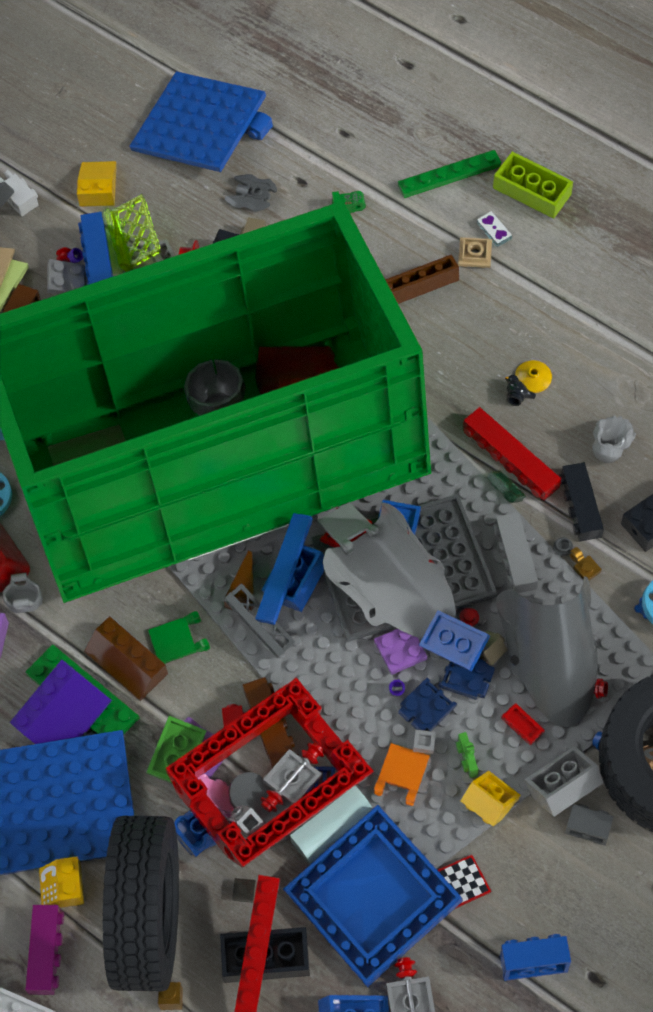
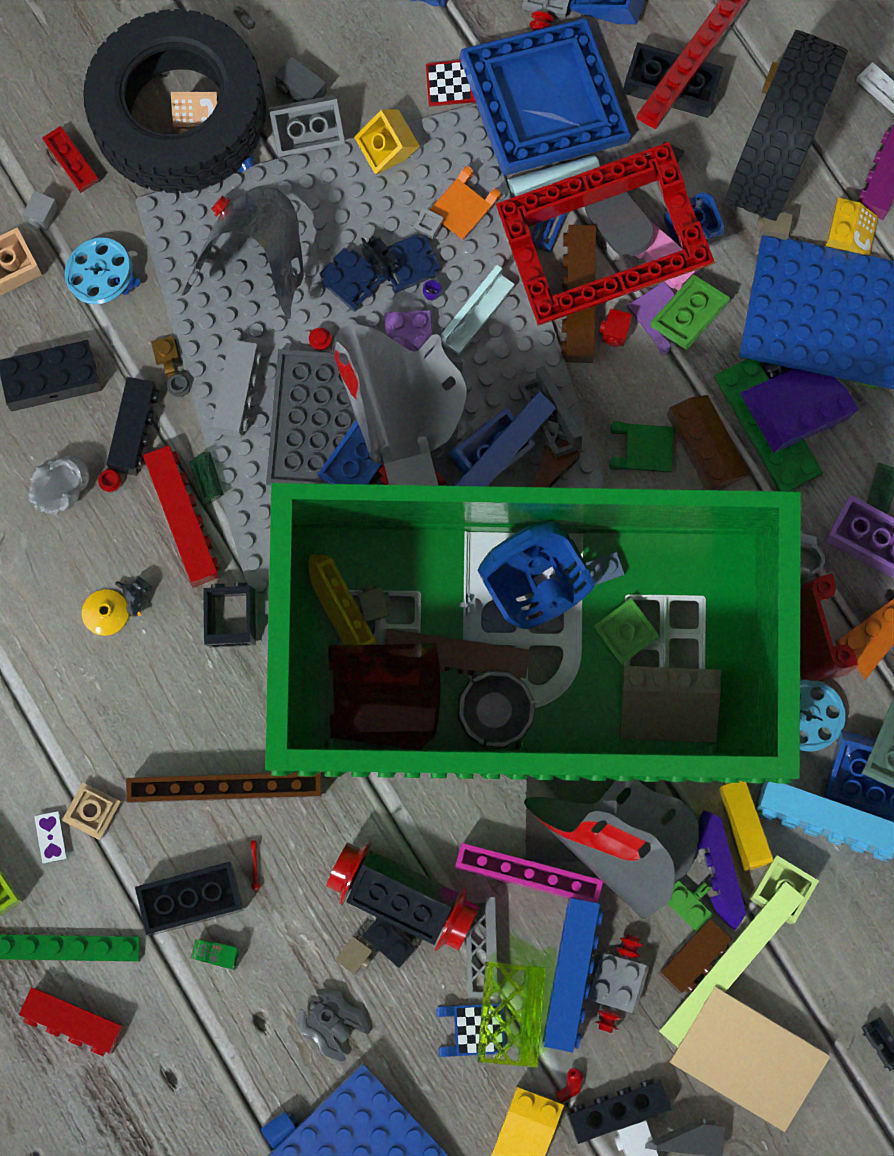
camera: 165 degrees left, 15 degrees up
dark purple hinge [68,248,83,263] -> none
light grey brick [228,805,264,837] -> none
light grey plate [260,742,324,812] -> none
blue plate [419,610,490,672] -> none
bright green plate [455,732,478,778] -> none
dark tan brick [479,630,508,666] -> none
red tile [501,703,545,746] -> none
none -> red brick [19,987,124,1056]
none -> red plate [98,469,122,493]
none -> black brick [135,862,244,936]
none -> black window [203,582,256,648]
none -> black hinge [361,235,400,281]
none -> flag [436,1004,505,1057]
none -> light aqua fence [441,265,515,356]
none -> red arm [555,1068,583,1103]
none -> black brick [567,1078,672,1144]

